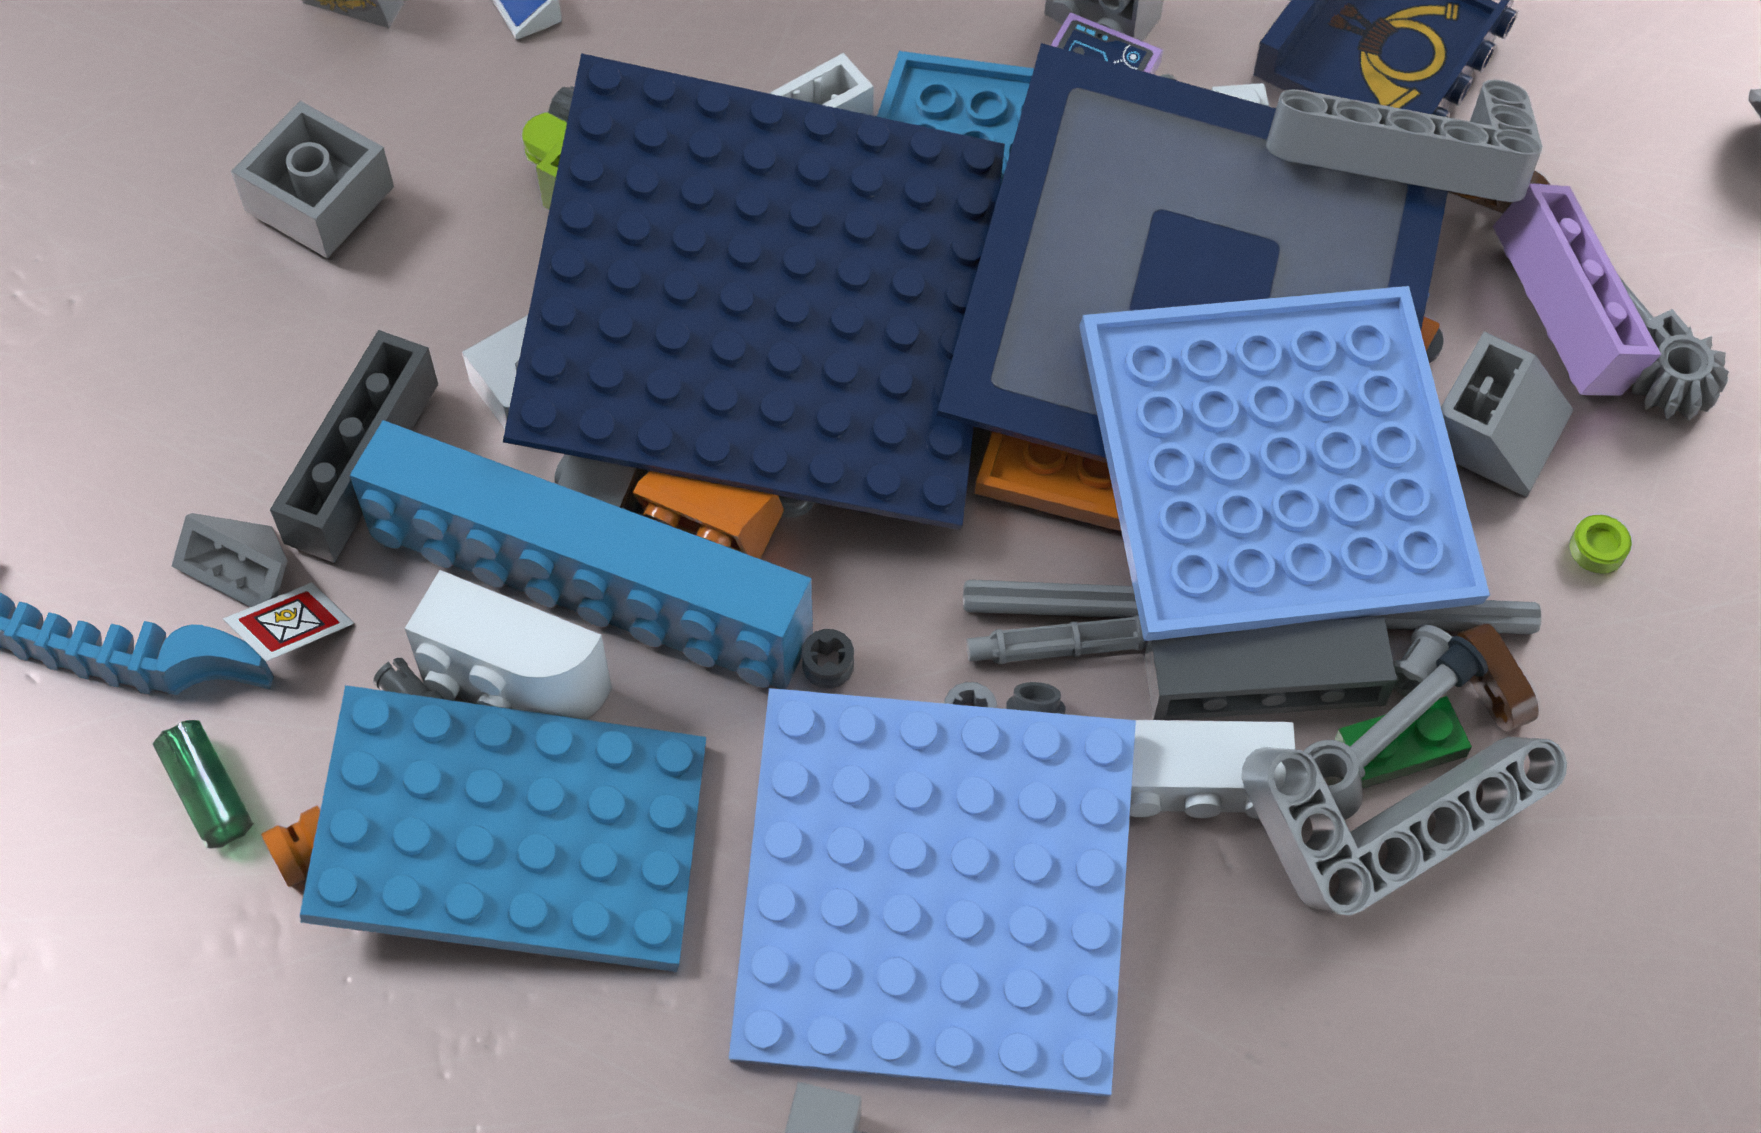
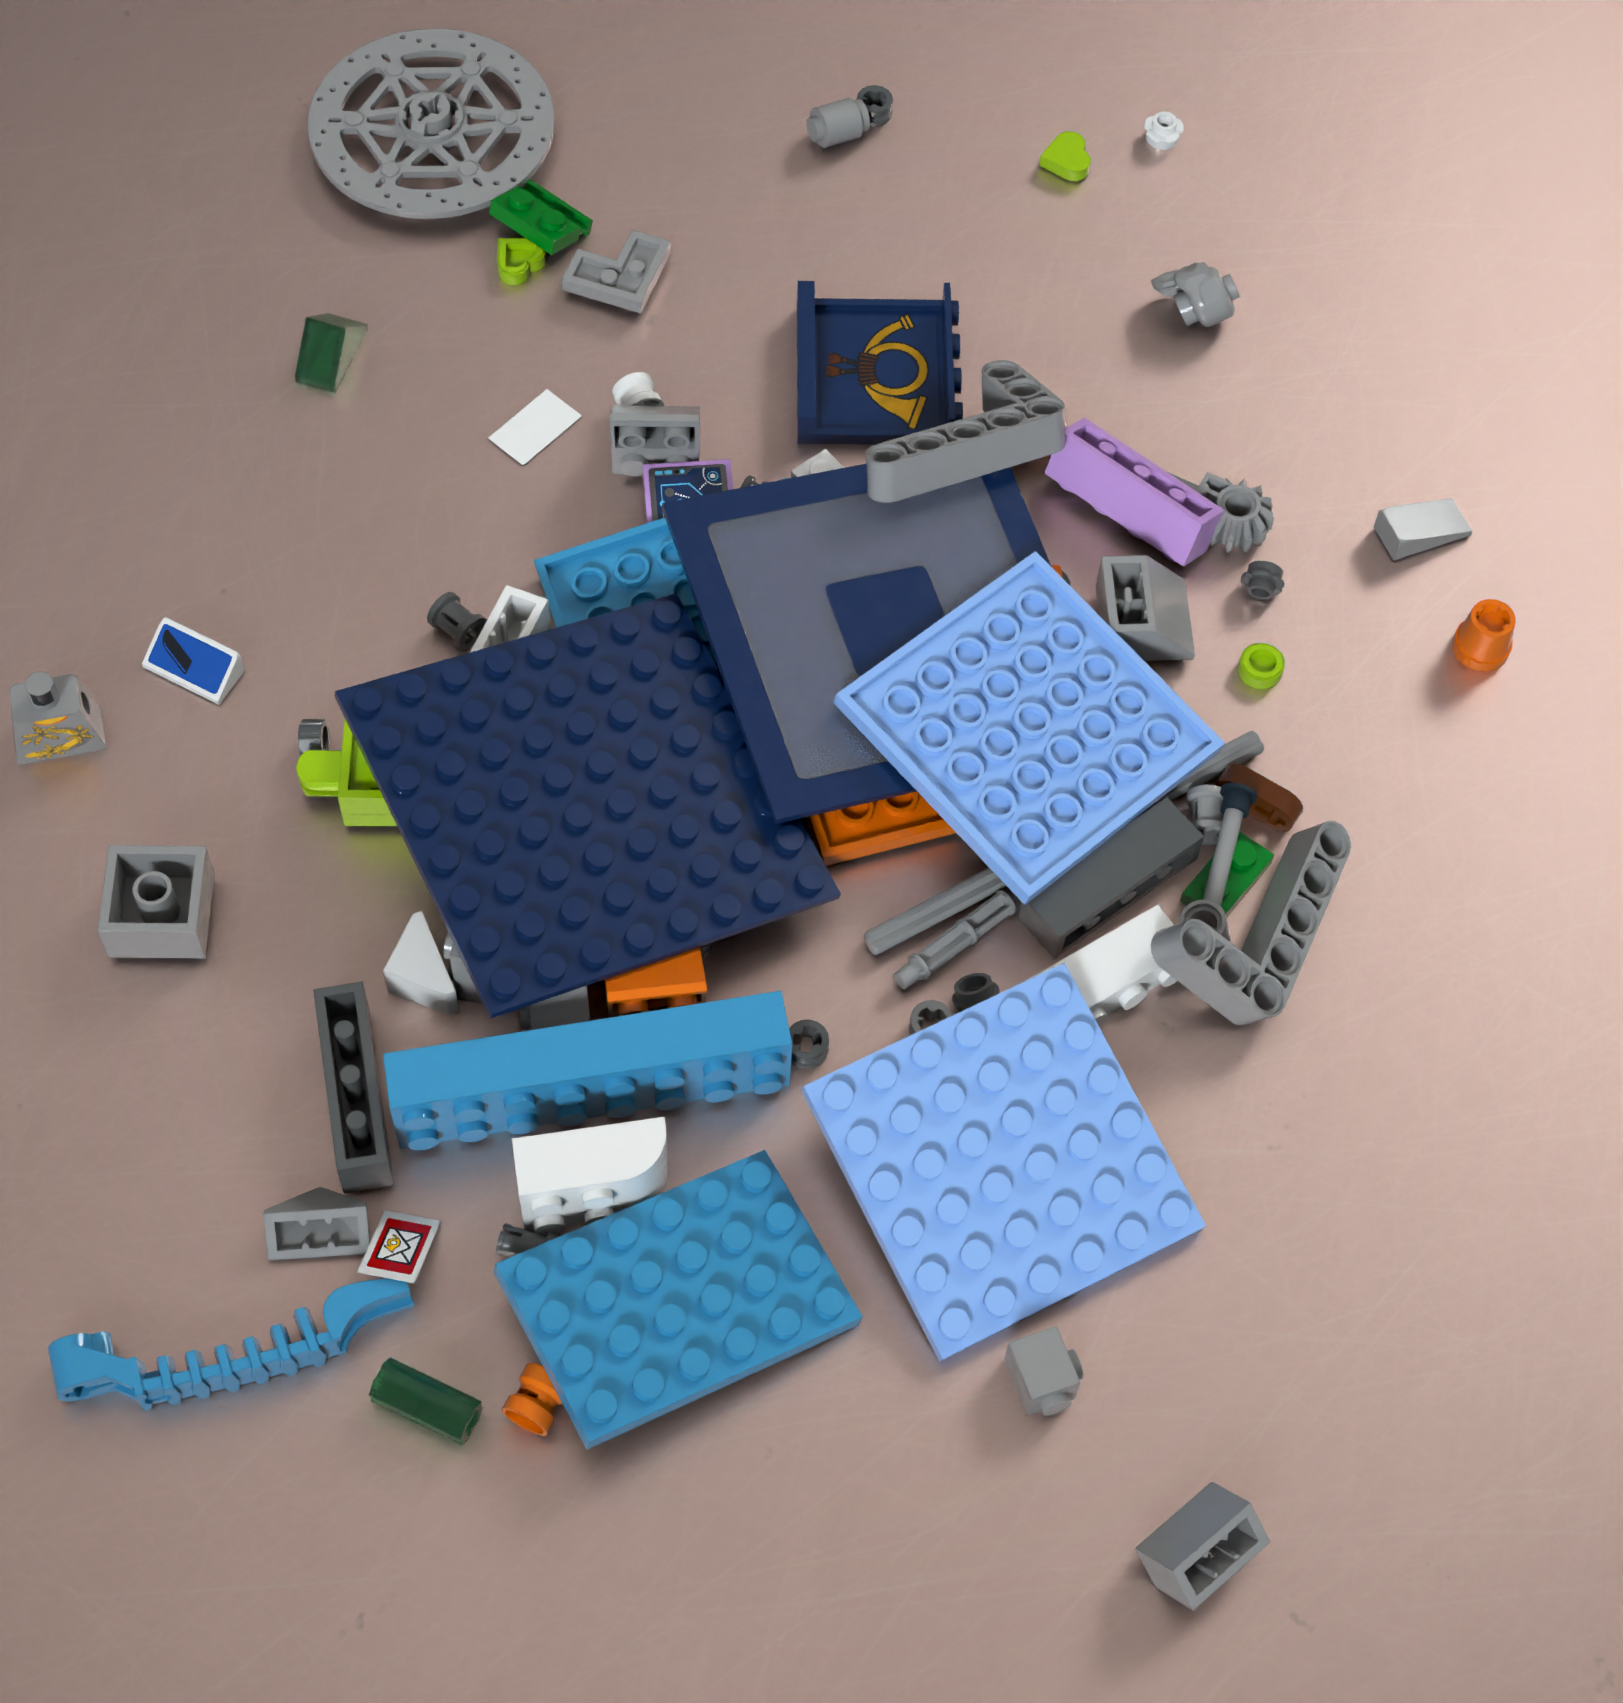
camera: 35 degrees left, 0 degrees up
none -> dark grey bush [427,592,487,651]
none -> dark grey plate [1241,561,1285,600]

